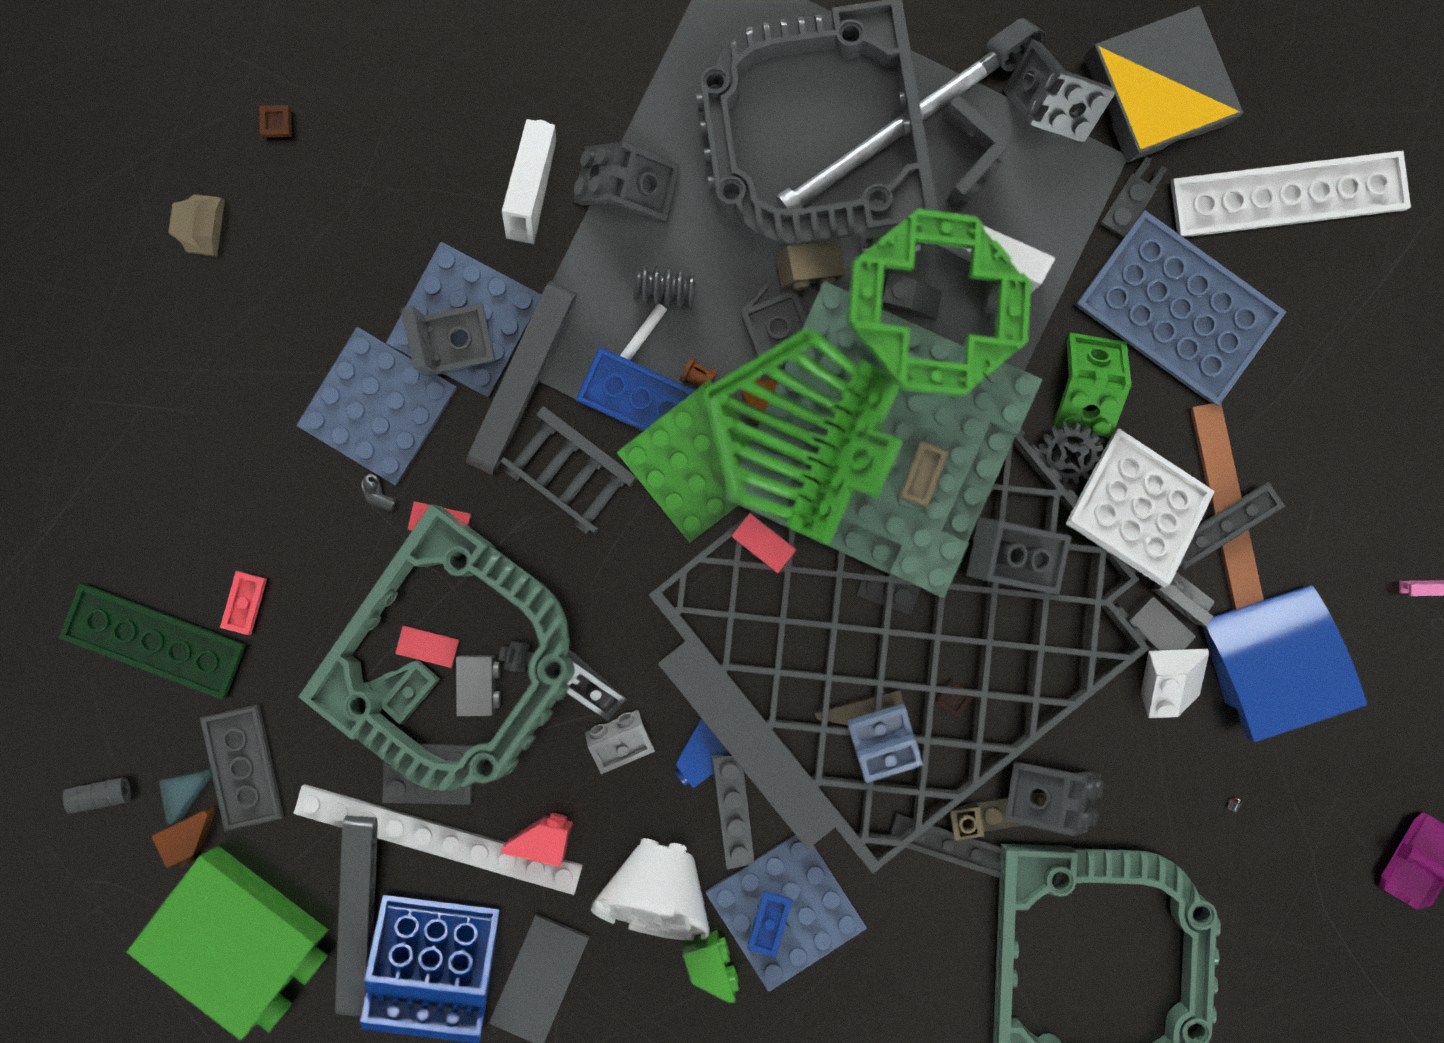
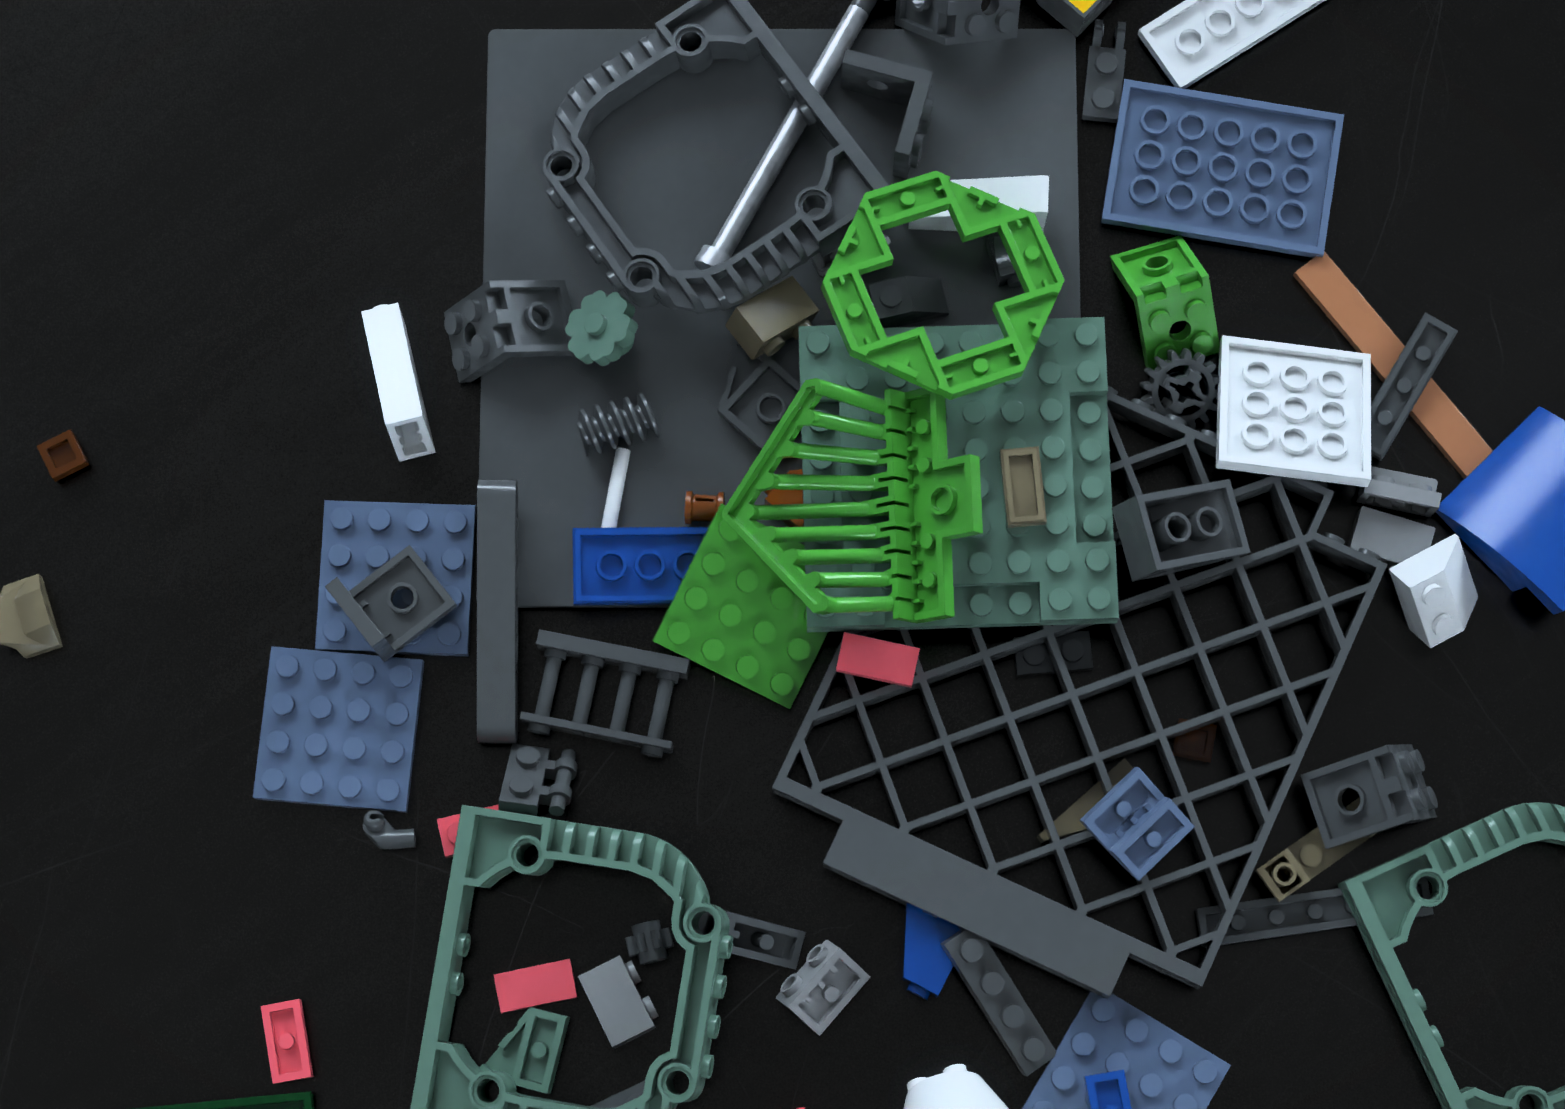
camera: 20 degrees left, 10 degrees down
none -> dark grey plate [498,744,578,816]
none -> sand green plant [565,290,638,366]

